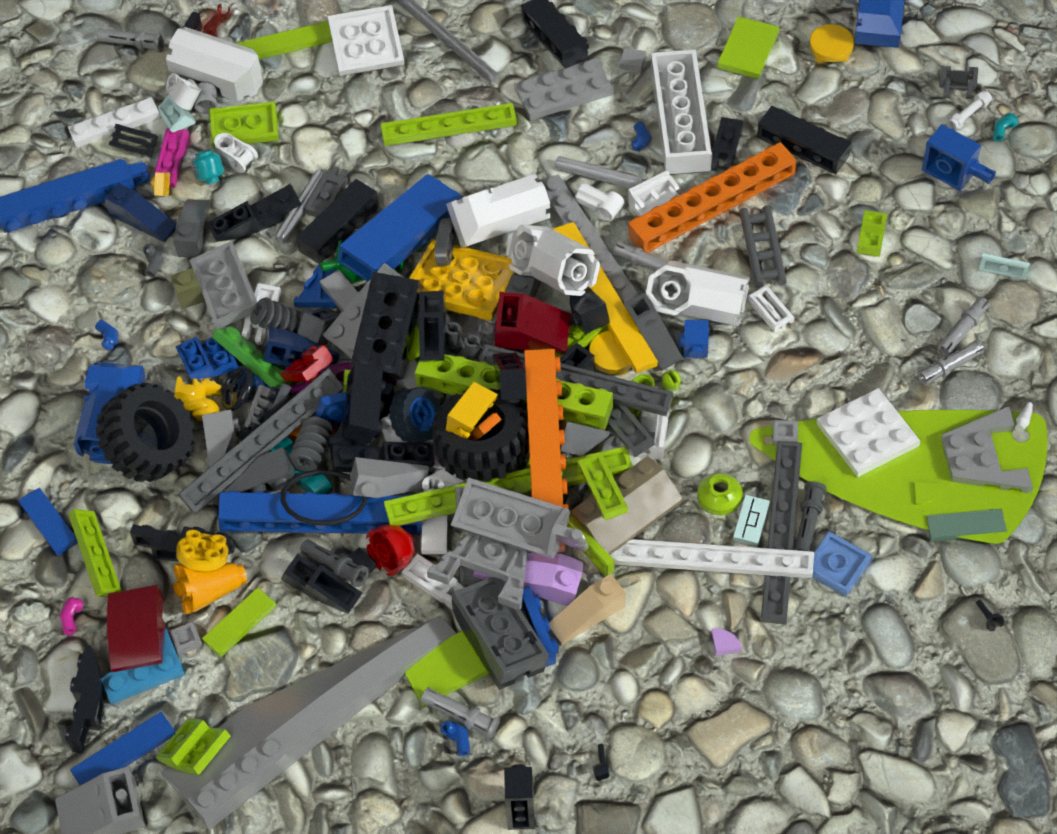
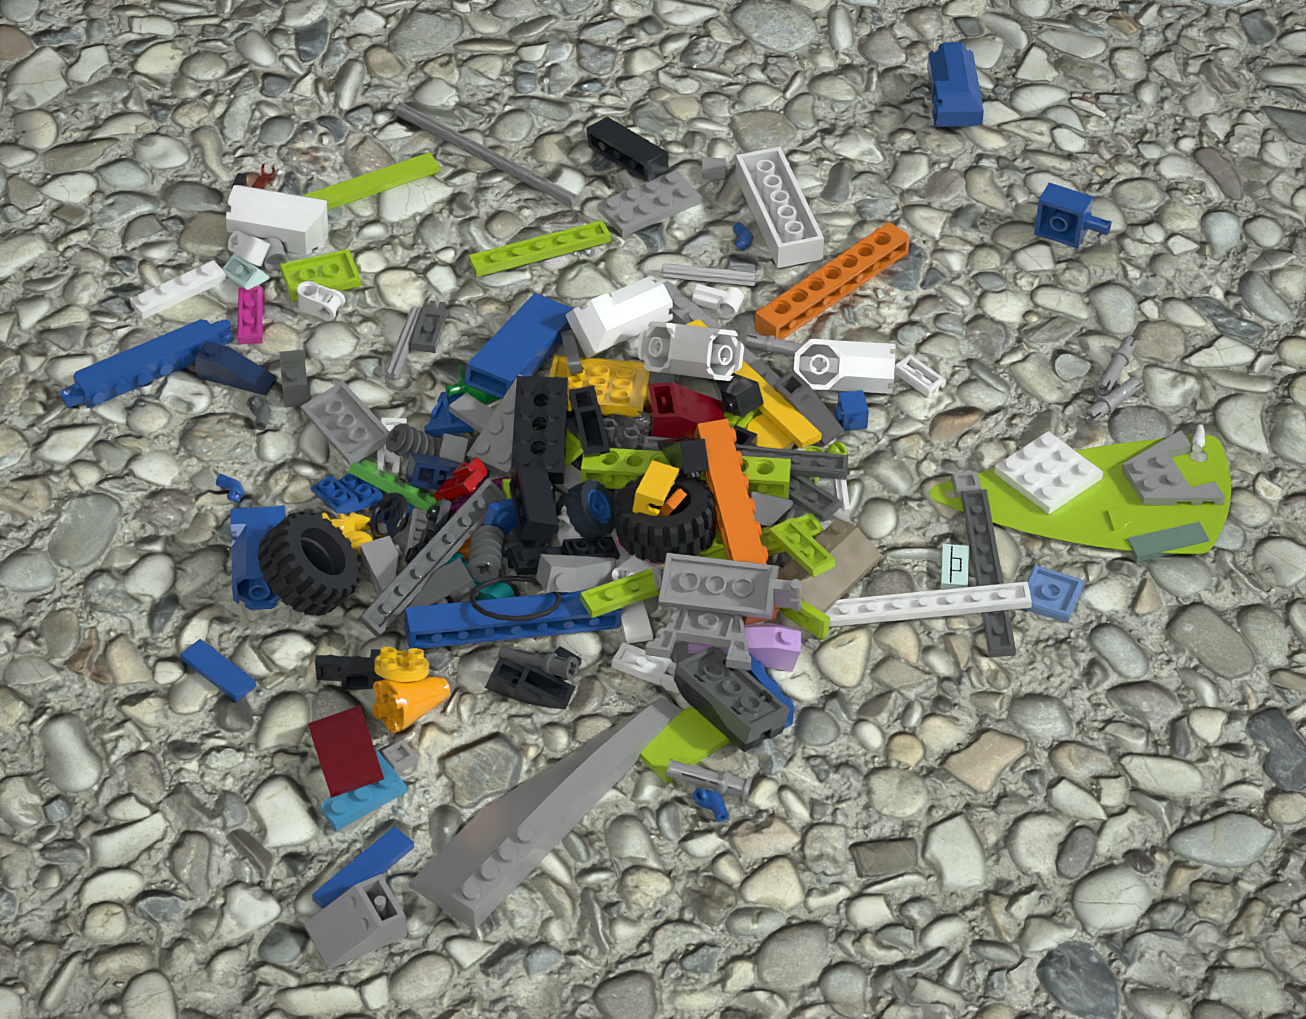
camera: 15 degrees left, 10 degrees down
dark pink arm [59,597,83,635] -> none
black slope [65,645,105,753] -> none
lime plate [68,509,122,598] -> none
light grey pin [97,28,165,52] -> none
black tile [109,123,158,158] -> none
yellow plate [151,172,170,196] -> none
lime slope [155,718,231,775] -> none
olive brick [171,268,204,309] -> none
teal head [192,149,224,184] -> none
lime tile [202,588,277,658] -> none
black slope [207,184,302,242] -> none
black brick [296,179,379,264] -> none
white plate [328,5,404,76] -> none
red cylinder [366,524,414,576] -> none
black brick [504,764,535,830] -> none
tan slope [549,574,626,646] -> none
black hand [592,744,610,781] -> none
white hinge [628,170,679,216] -> none
lime piece [697,473,743,516] -> none
black hinge [711,117,744,171] -> none
lavender tile [711,628,742,656] -> none
lime tile [717,16,780,79] -> none
dark grey bar [739,205,787,288] -> none
black brick [757,106,851,175] -> none
dark grey pin [794,481,827,551] -> none
yellow tile [809,24,854,63] -> none
lime slope [857,210,887,257] -> none
dark grey piece [939,66,978,99] -> none
white bar [946,90,992,131] -> none
black hand [976,599,1005,631] -> none
light aqua slope [979,253,1030,280] -> none
teal arm [993,113,1019,142] -> none

